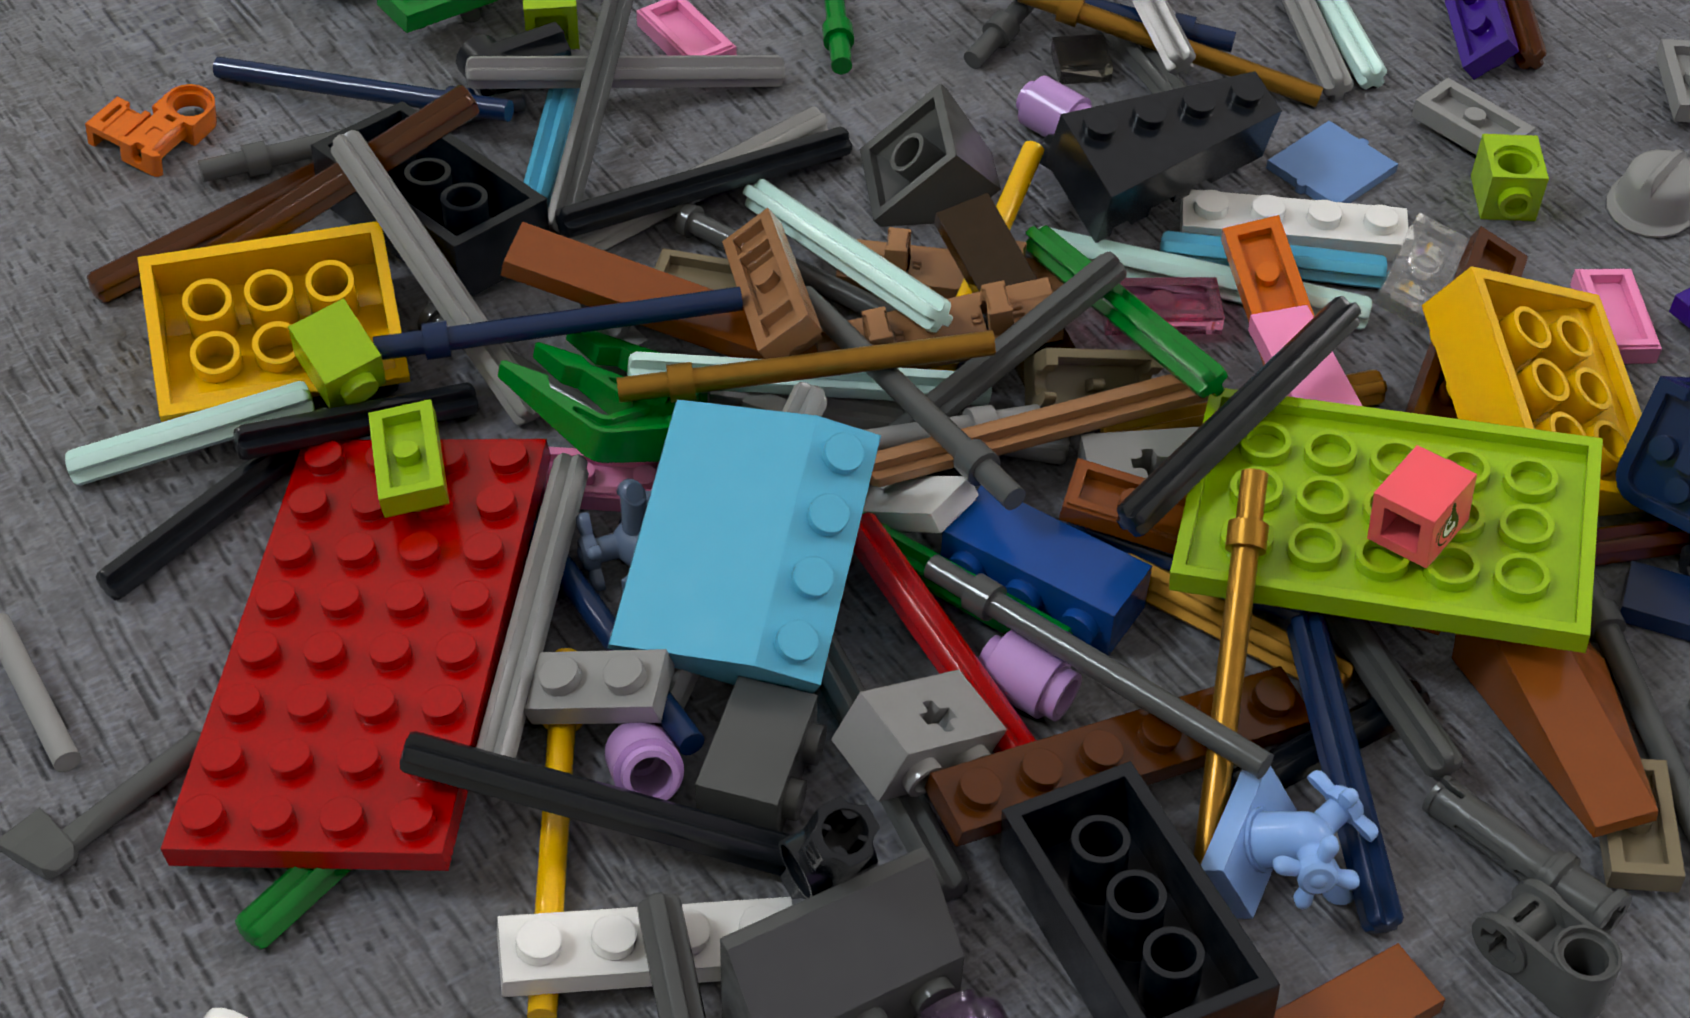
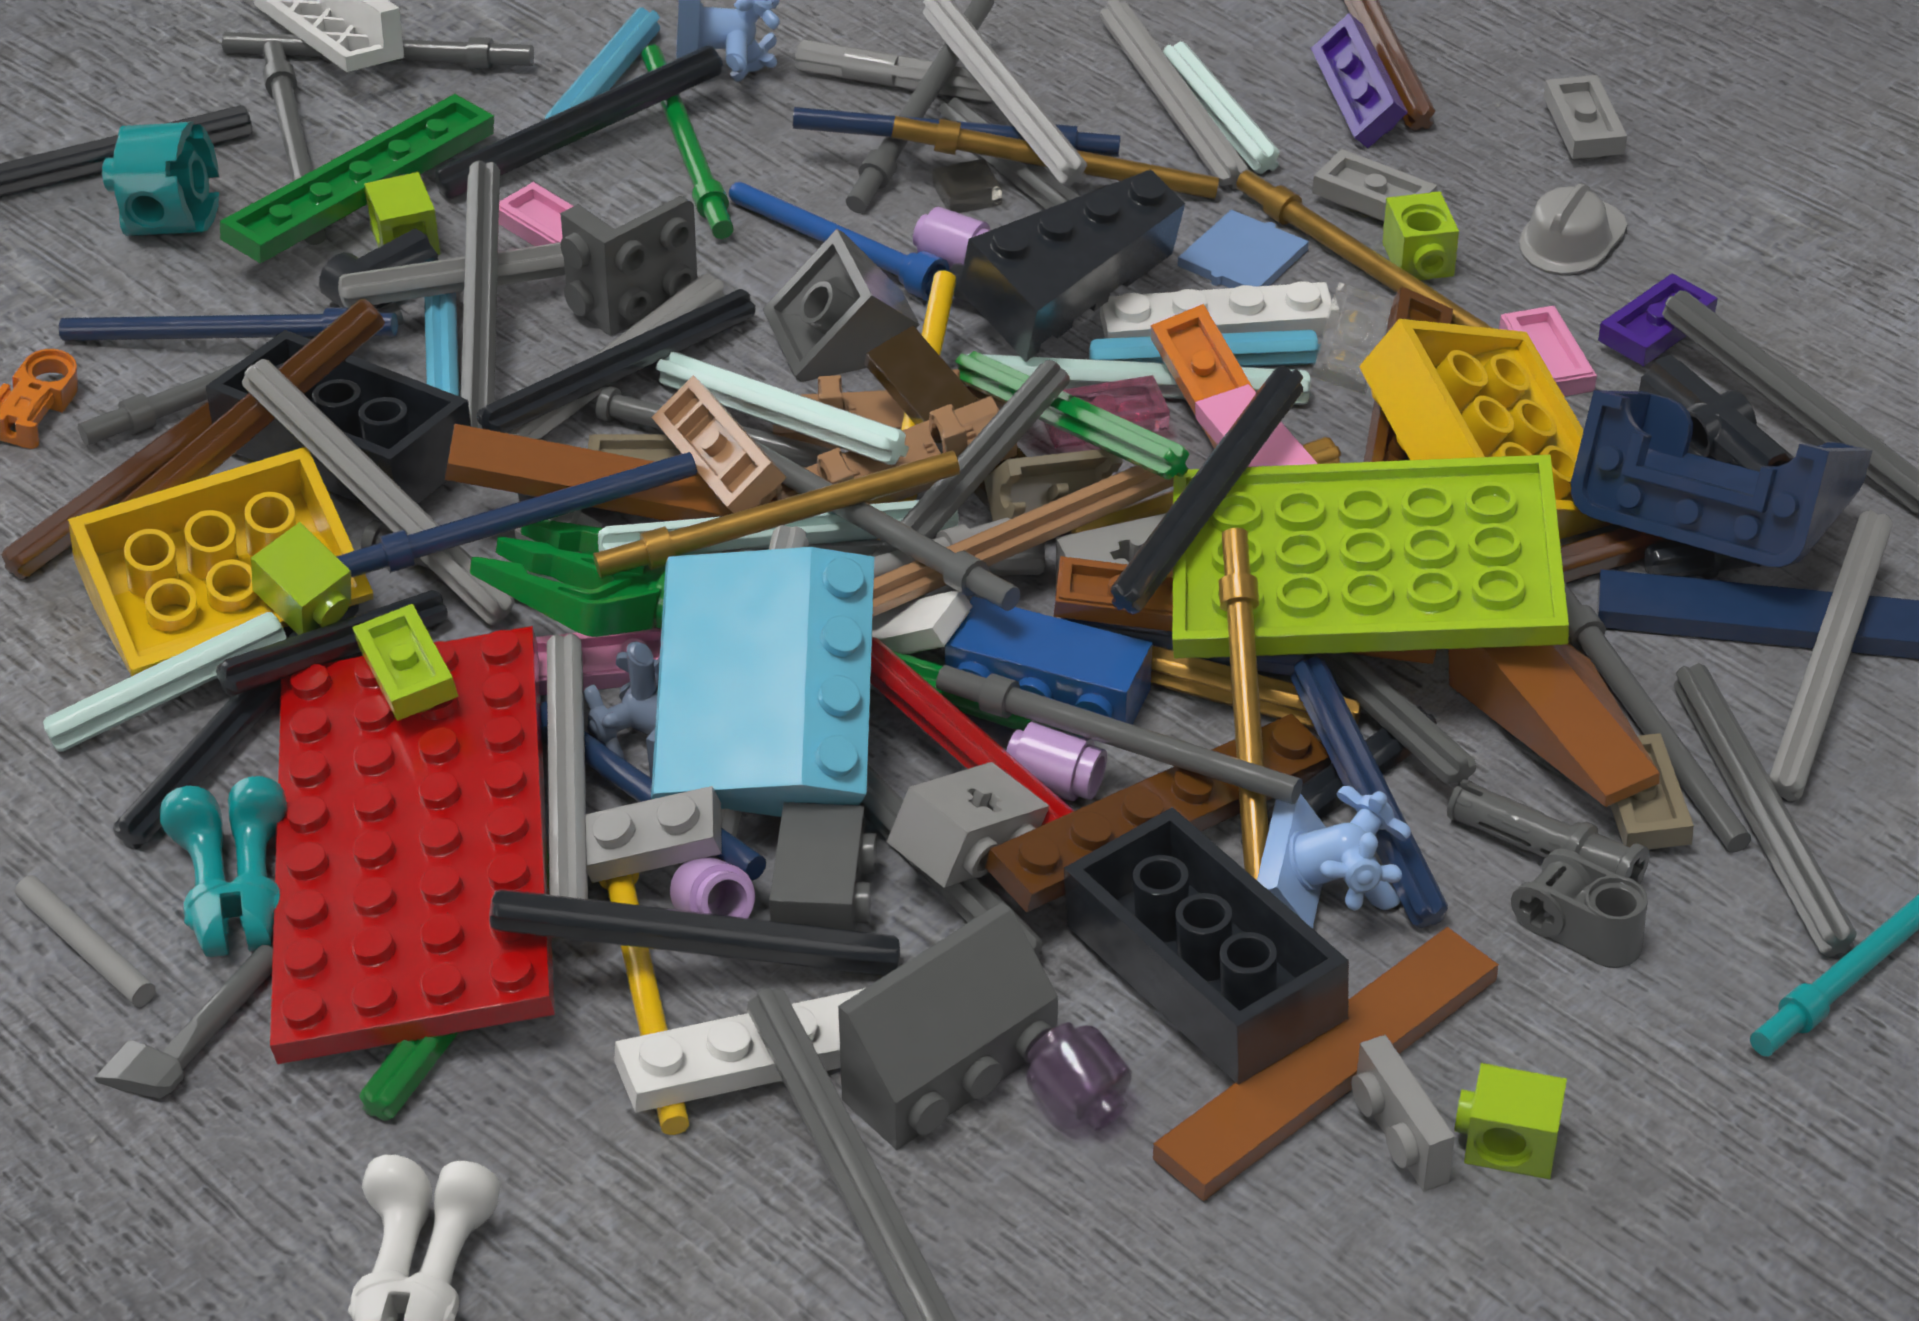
camera: 10 degrees left, 5 degrees down
black piece [779,796,880,899] -> none
coral brick [1367,445,1477,569] -> none
none -> teal piece [160,776,287,958]
none -> dark grey bracket [560,196,698,336]
none -> blue piece [729,182,950,301]
none -> pearl gold bar [1236,170,1493,328]

